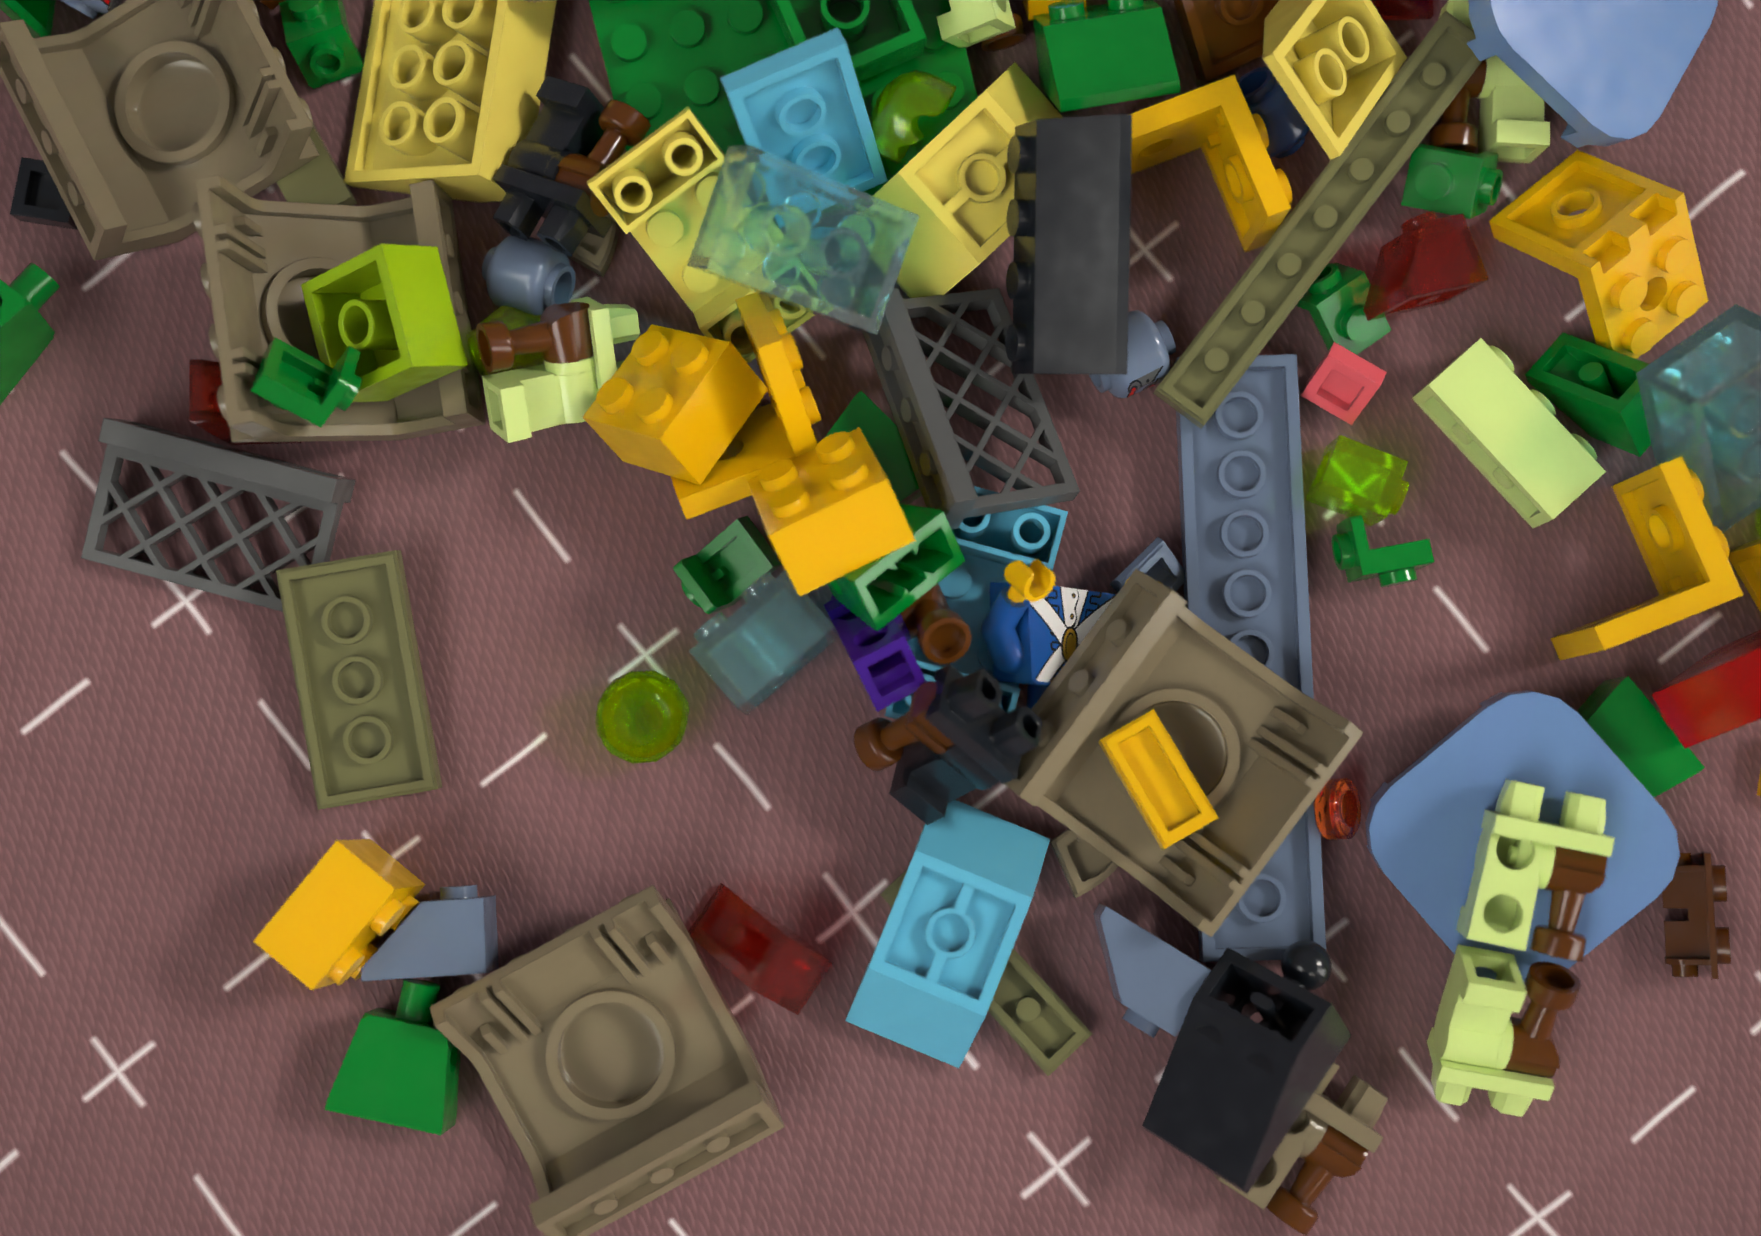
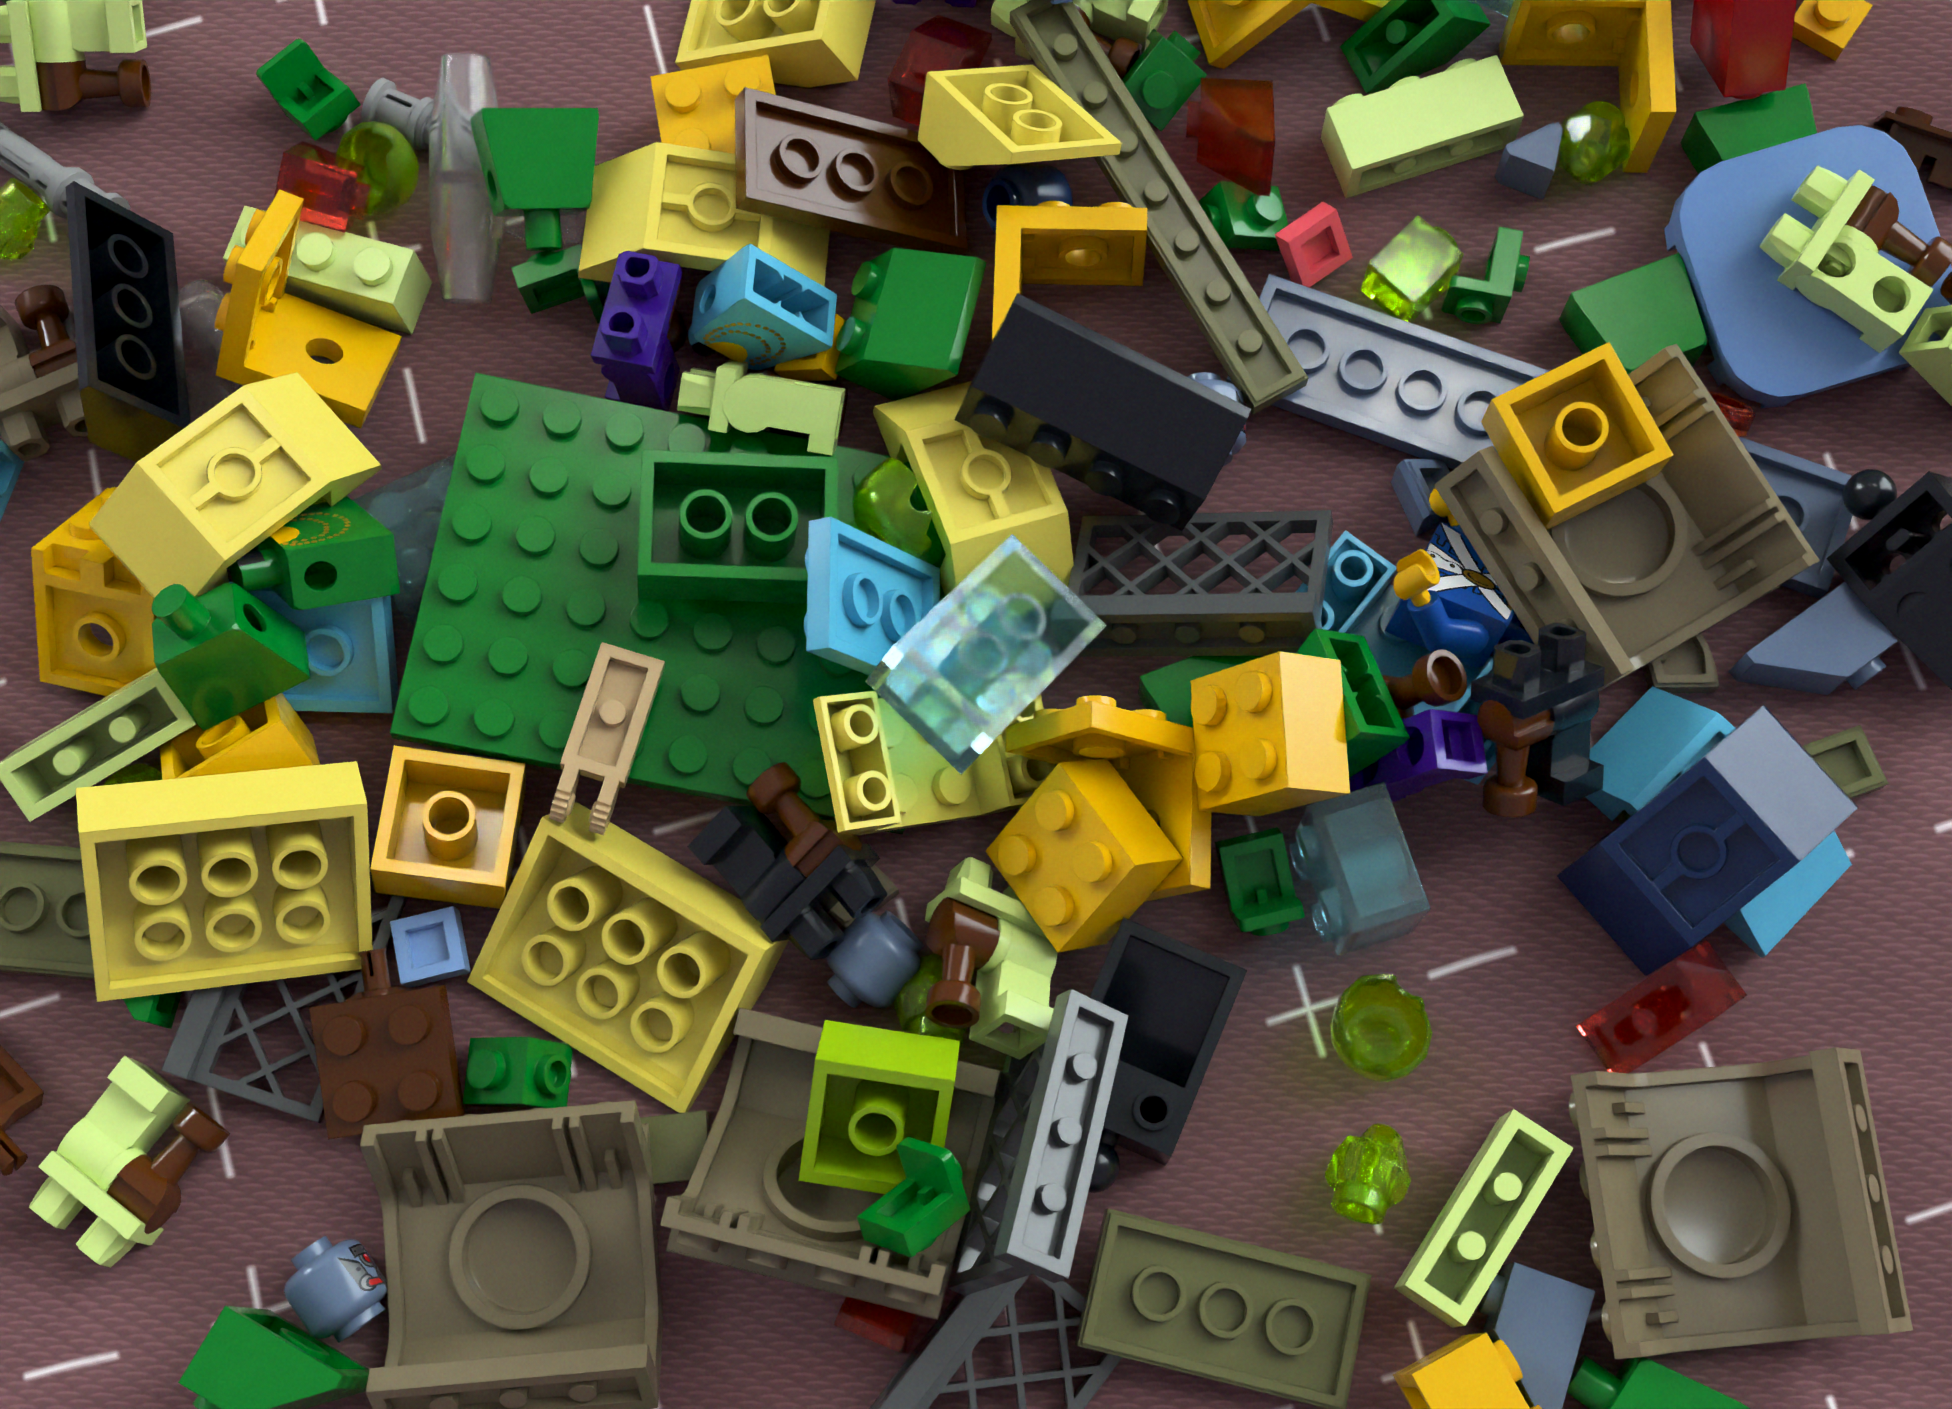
camera: 60 degrees left, 10 degrees down
yellow tile [1098,709,1219,850] -> none
none -> dark grey fence [947,989,1129,1296]
none -> black slope [1089,917,1247,1193]
none -> clear neon green rock [1325,1123,1411,1225]
none -> yellowish green brick [1394,1109,1574,1328]
none -> yellow brick [1481,342,1673,530]
none -> sand blue slope [1495,122,1563,200]
none -> dark blue slope [1557,705,1858,976]
none -> clear neon green rock [1558,101,1630,186]
none -> green torso [1559,253,1707,374]

